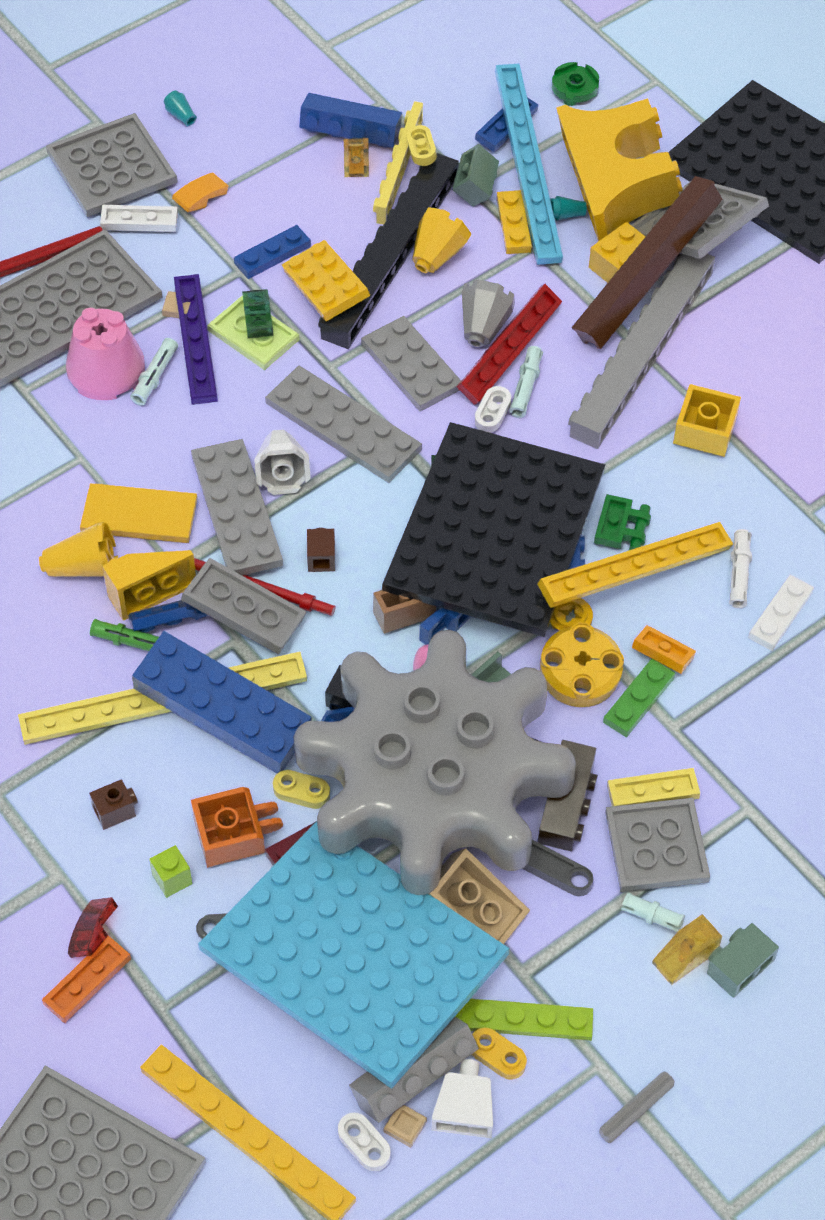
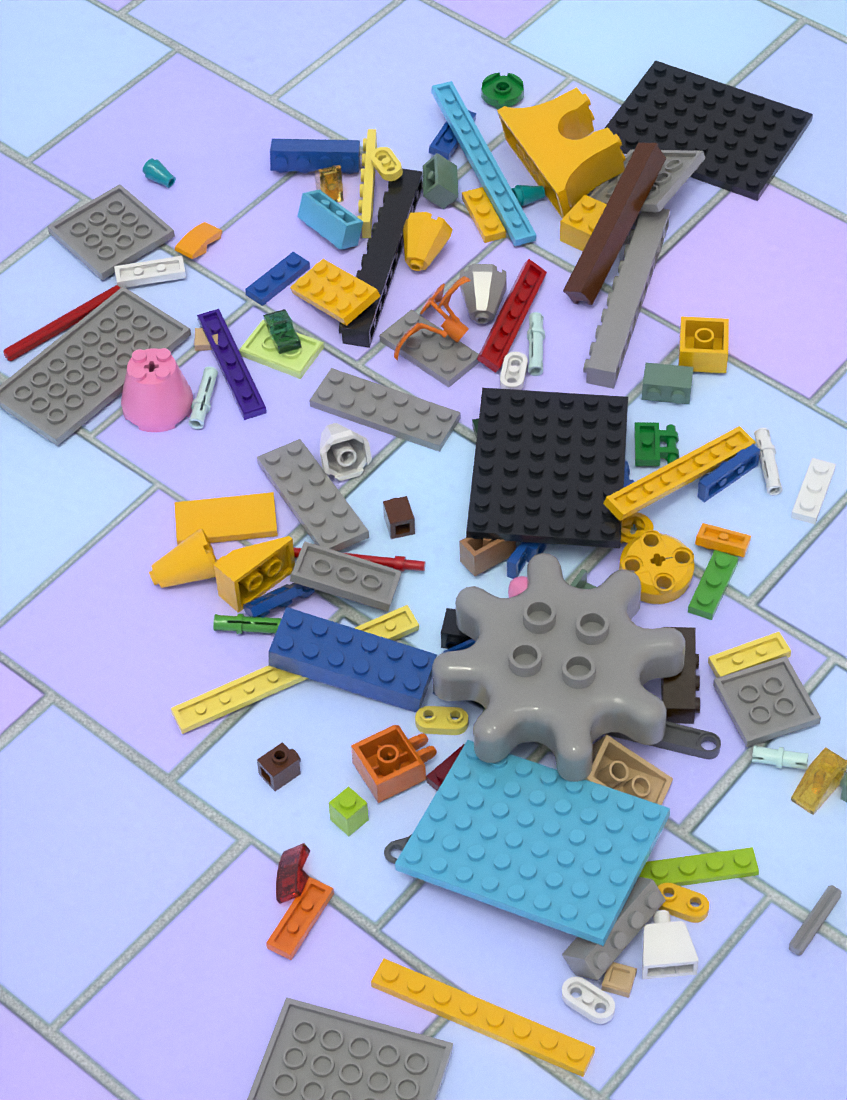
camera: 10 degrees left, 5 degrees down
none -> medium azure brick [297,189,363,250]
none -> orange plant [394,276,471,361]
none -> sand green brick [641,362,694,405]
none -> blue plate [697,444,760,503]

